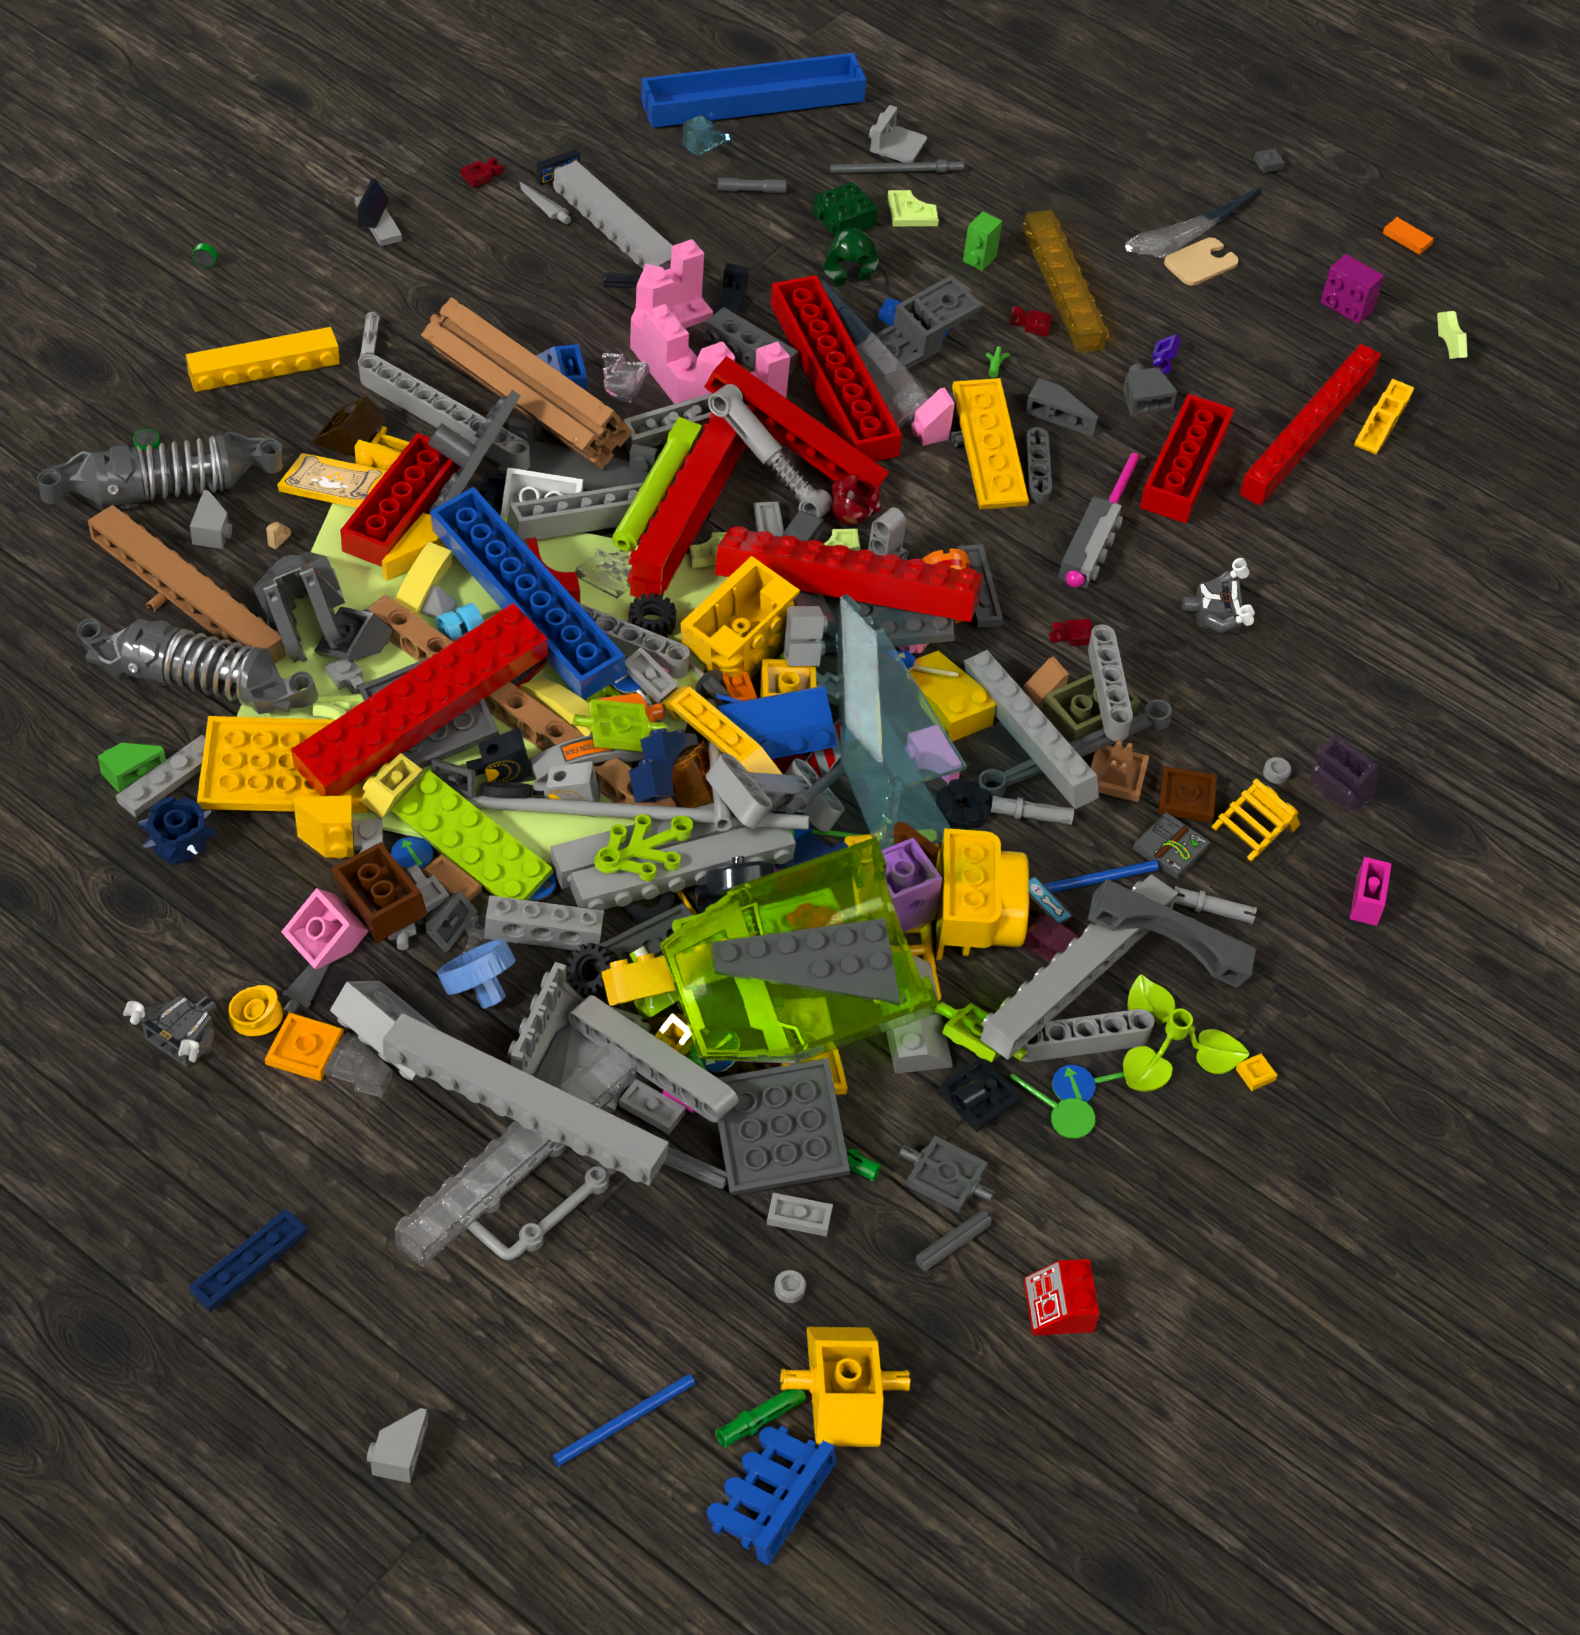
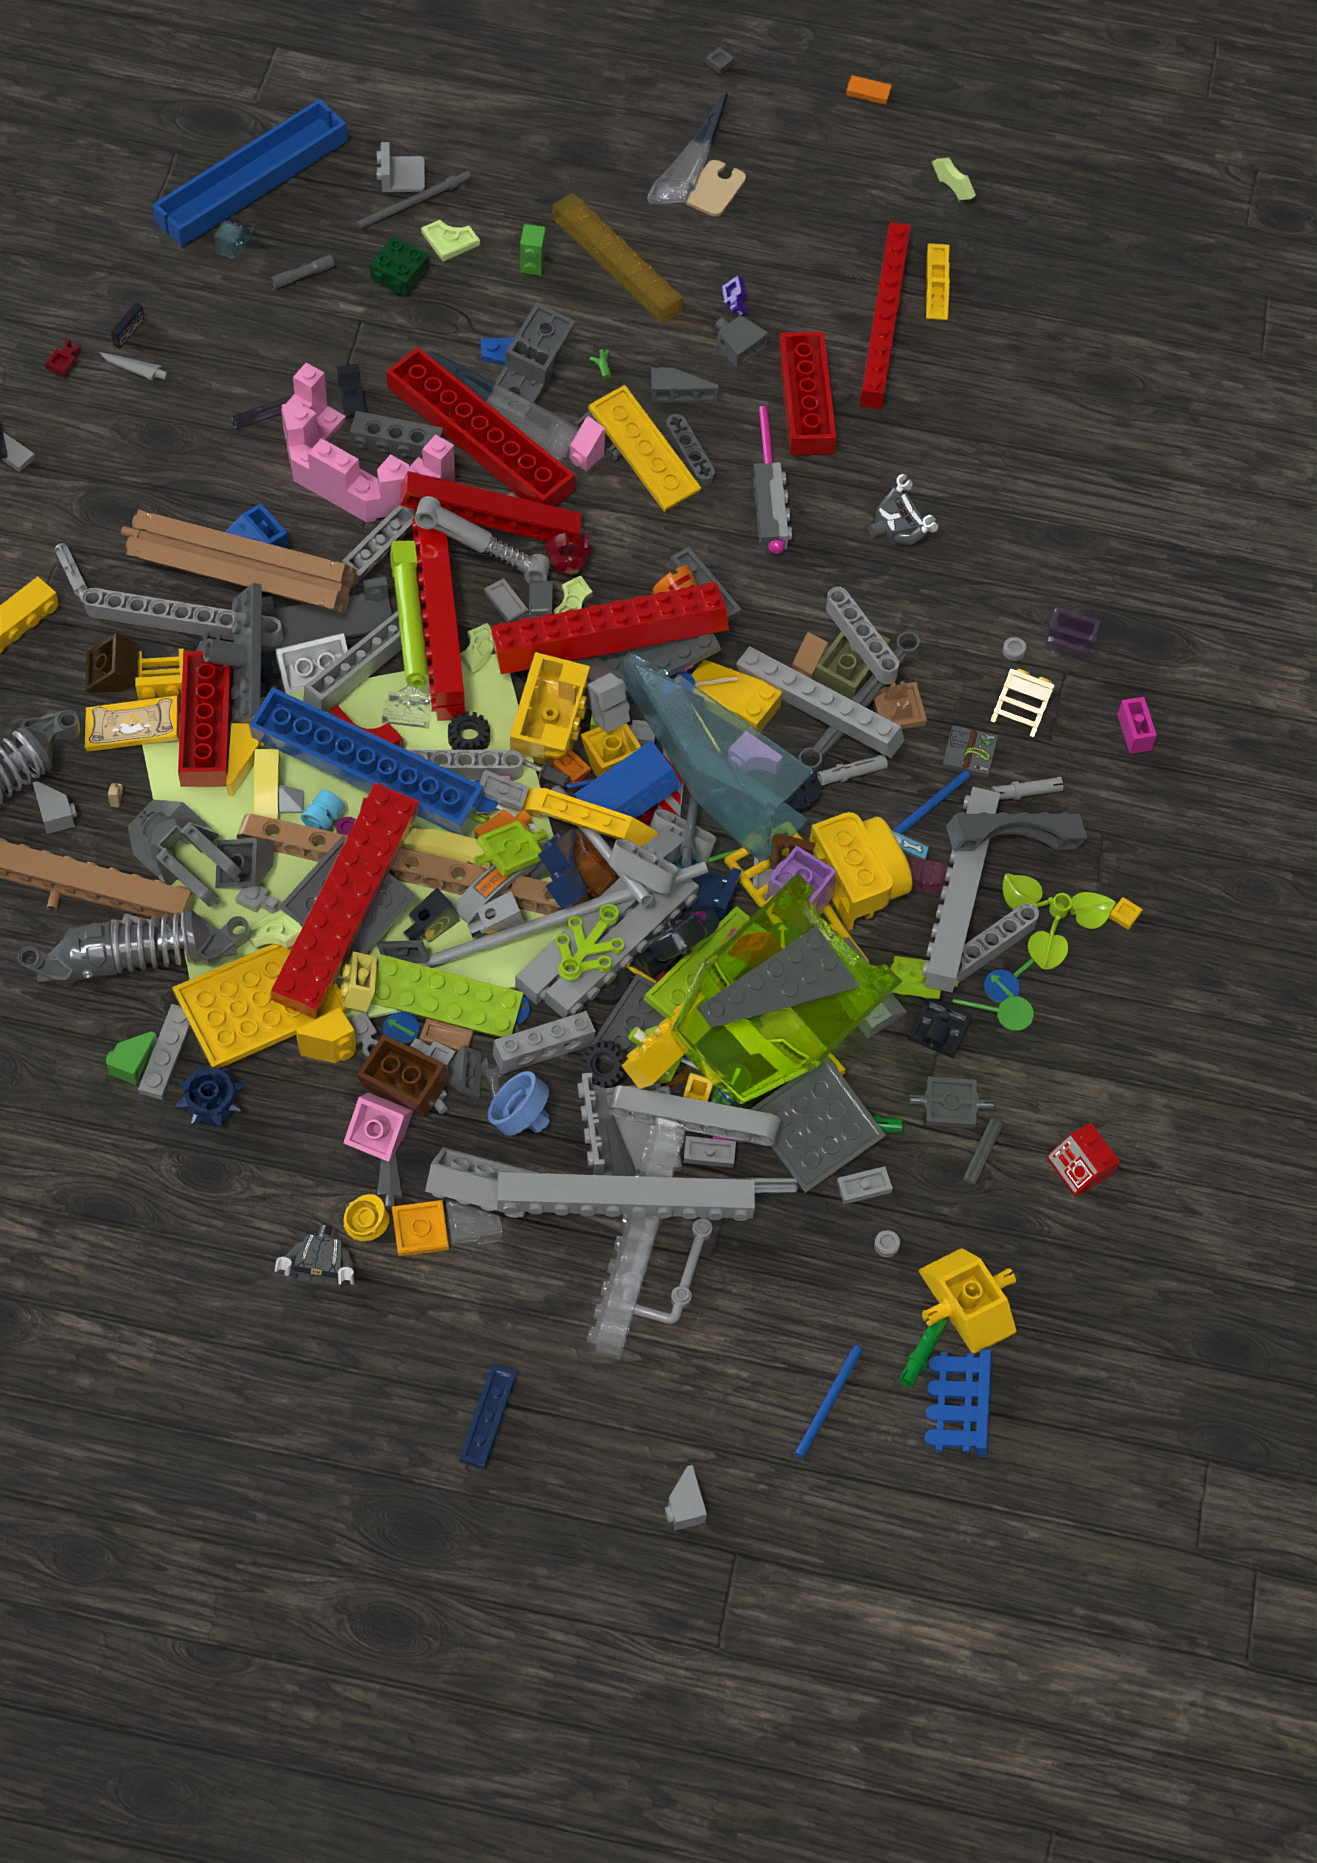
camera: 25 degrees left, 10 degrees up
black piece [481,782,532,798] -> none
light grey brick [553,161,673,270] -> none
clear slope [602,353,650,403] -> none
dark green piece [824,228,879,287] -> none
light grey piece [868,507,908,560] -> none
dark red plate [1009,306,1052,337] -> none
dark red plate [1048,619,1093,646] -> none
reddish brown plate [1158,766,1217,823] -> none
magenta brick [1321,254,1384,324] -> none

